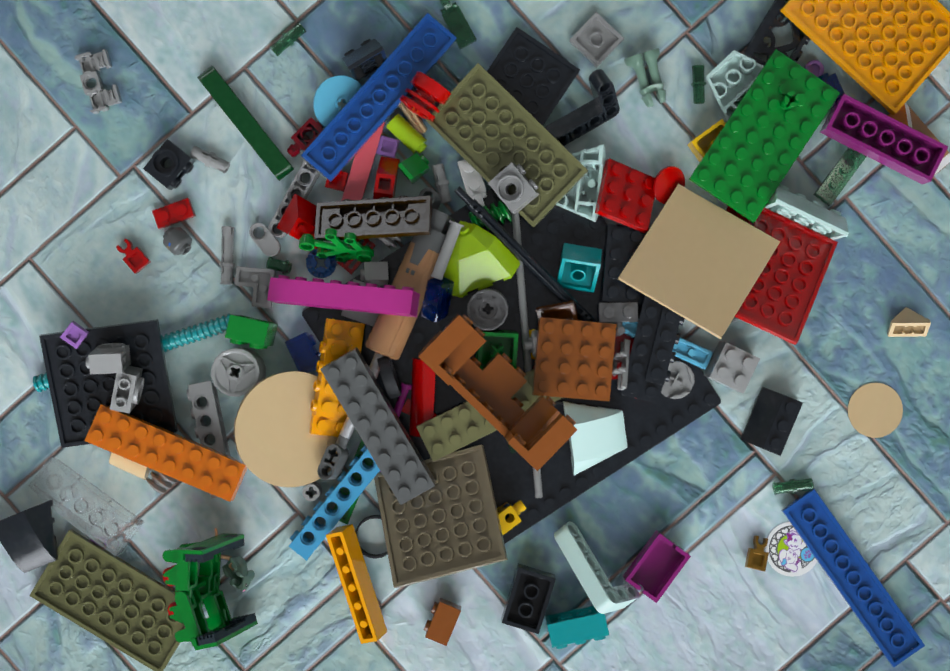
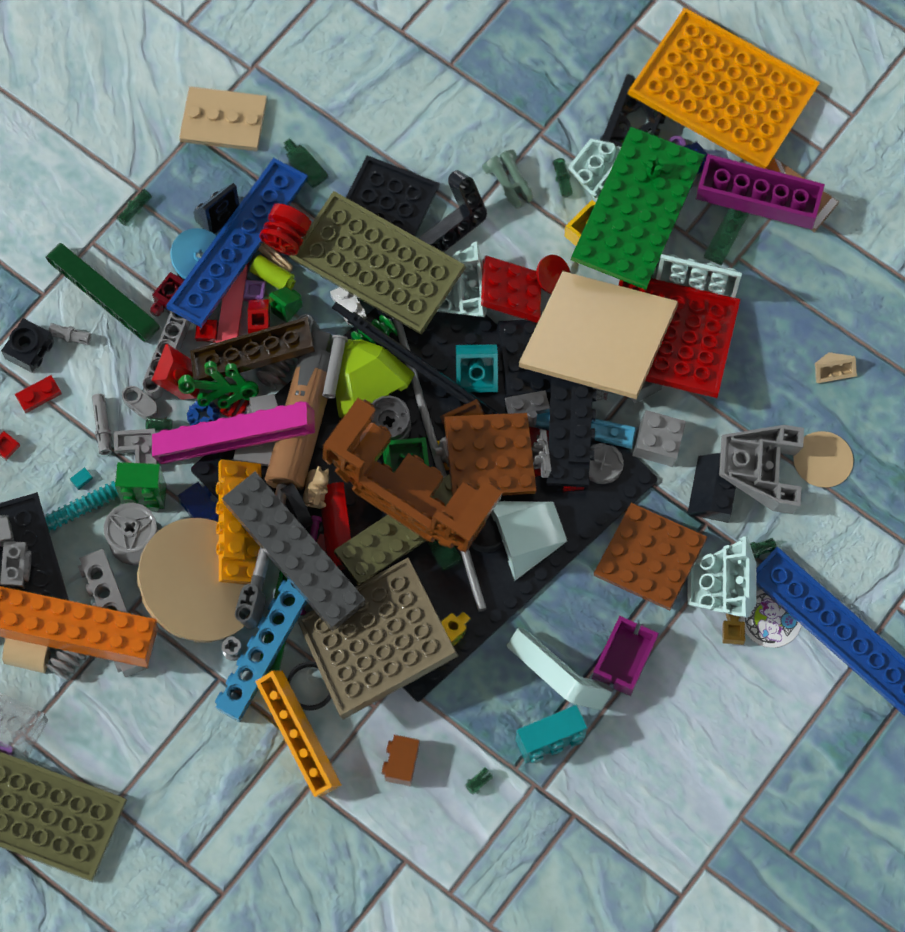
camera: 15 degrees left, 20 degrees down
green container [162,533,258,651] -> none
dark grey head [163,227,192,255] -> none
sand green animal [215,528,255,591] -> none
clear blue brick [420,277,454,323] -> none
light grey pin [431,164,452,204] -> none
light grey brick [488,163,539,214] -> none
black brick [501,563,556,634] -> none
light grey plate [569,12,624,68] -> none
none -> teal piece [70,467,93,490]
none -> tan animal [303,466,329,509]
none -> clear green pin [465,767,493,794]
none -> dark orange plate [594,503,707,611]
none -> light aqua wedge [687,536,756,618]
none -> light grey wedge [719,425,804,514]

